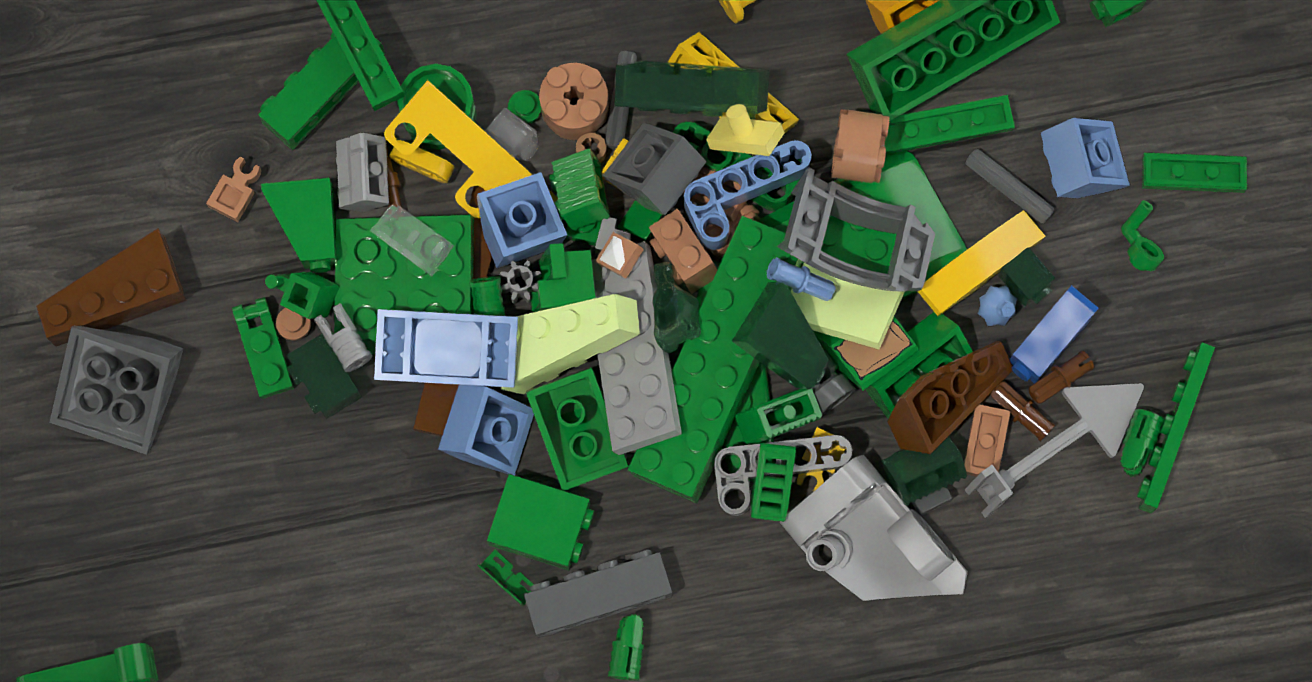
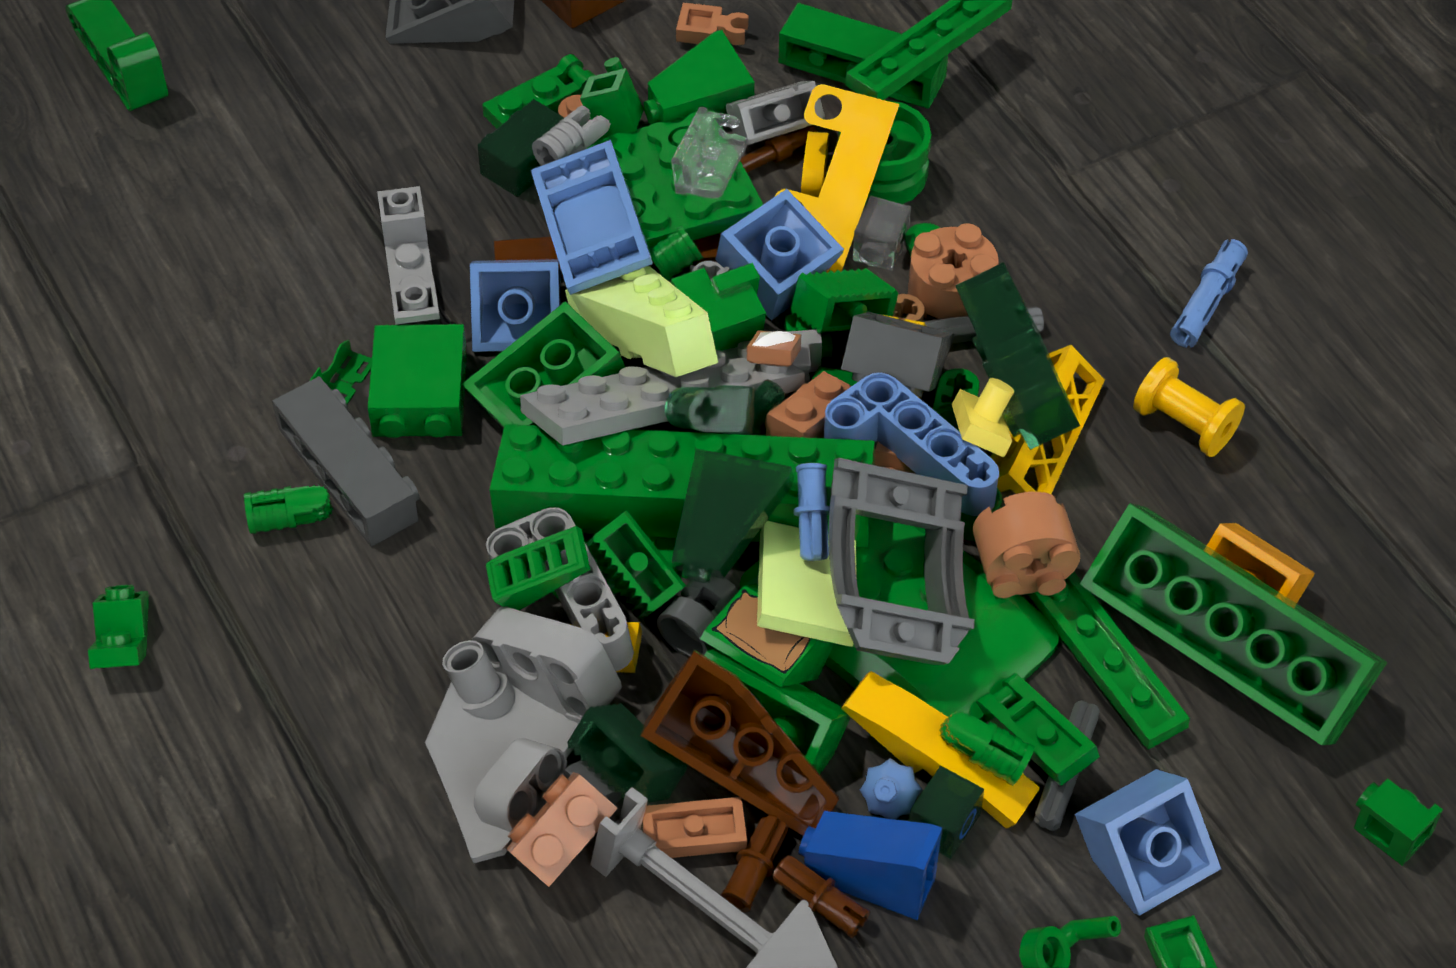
camera: 70 degrees right, 25 degrees down
none -> light grey slope [377,186,440,325]
none -> nougat brick [506,772,618,887]
none -> green hinge [939,711,1035,786]
none -> green plate [976,673,1100,786]

